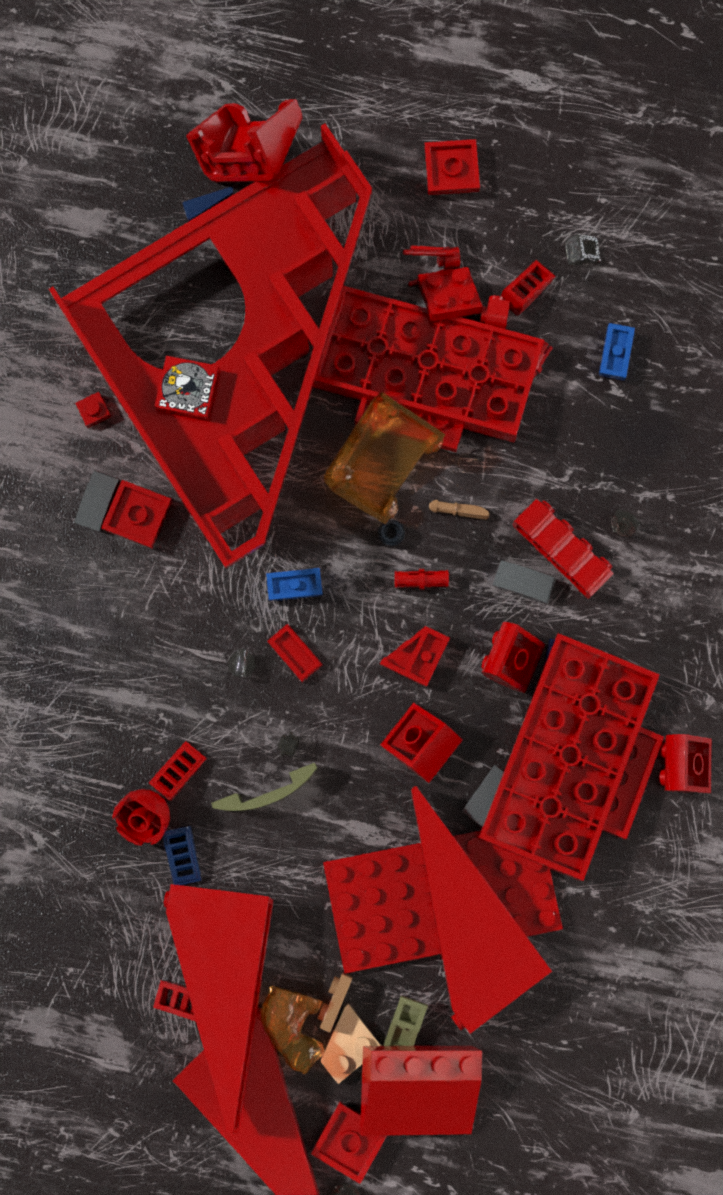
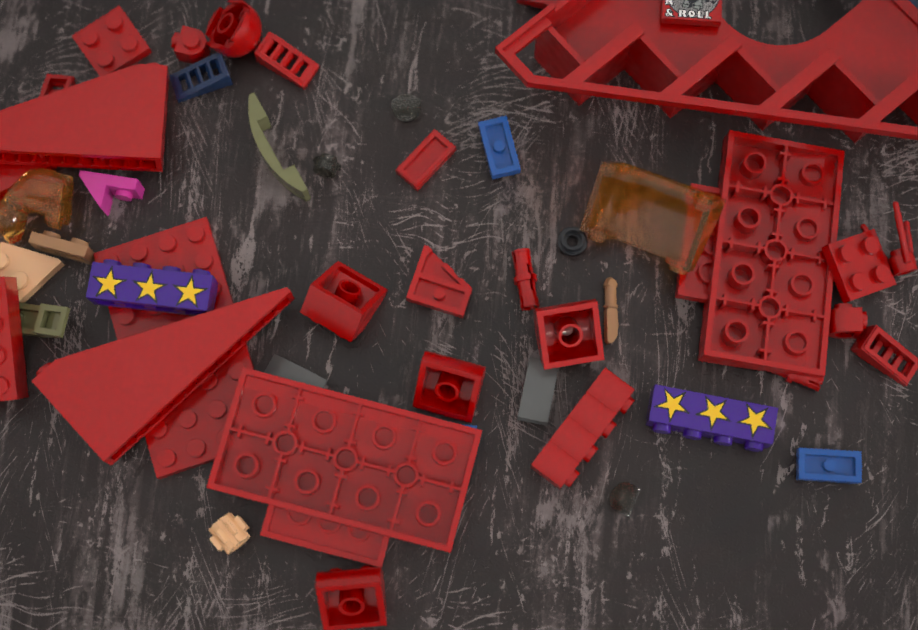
camera: 85 degrees right, 5 degrees down
none -> red plate [72,6,152,76]
none -> dark pink slope [79,170,145,216]
none -> dark purple brick [86,259,219,316]
none -> red plate [171,25,211,64]
none -> light nougat gear [208,512,250,555]
none -> red brick [534,299,605,370]
none -> dark purple brick [645,384,778,452]

